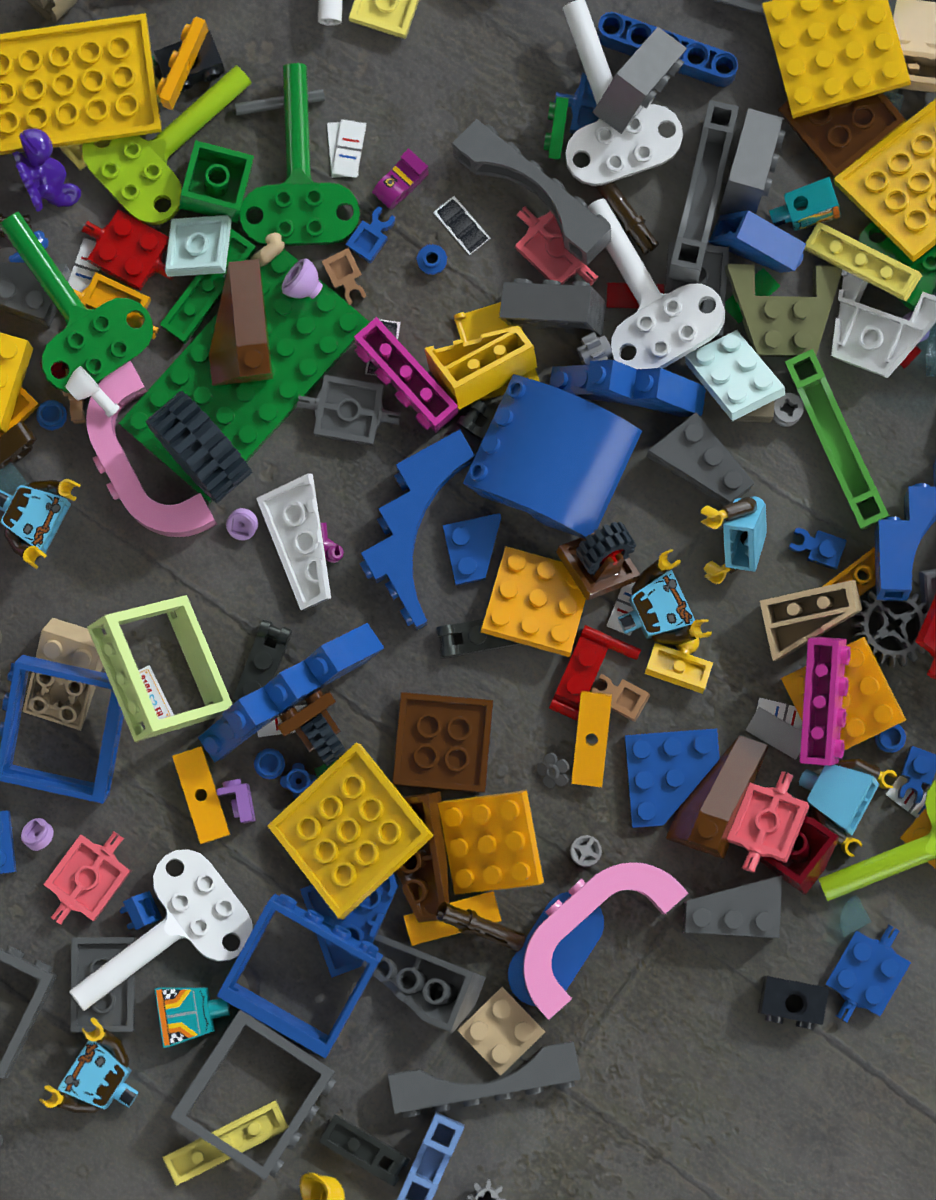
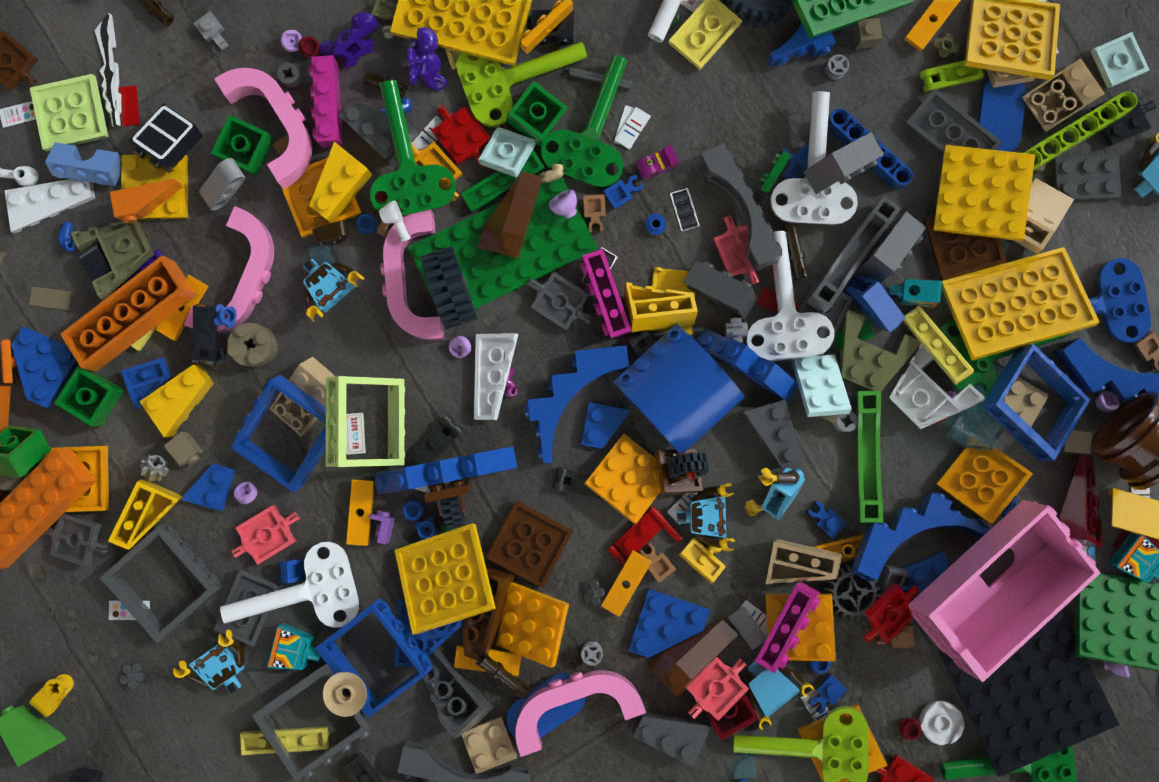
camera: 20 degrees right, 5 degrees up
none -> tan dish [323,672,367,717]

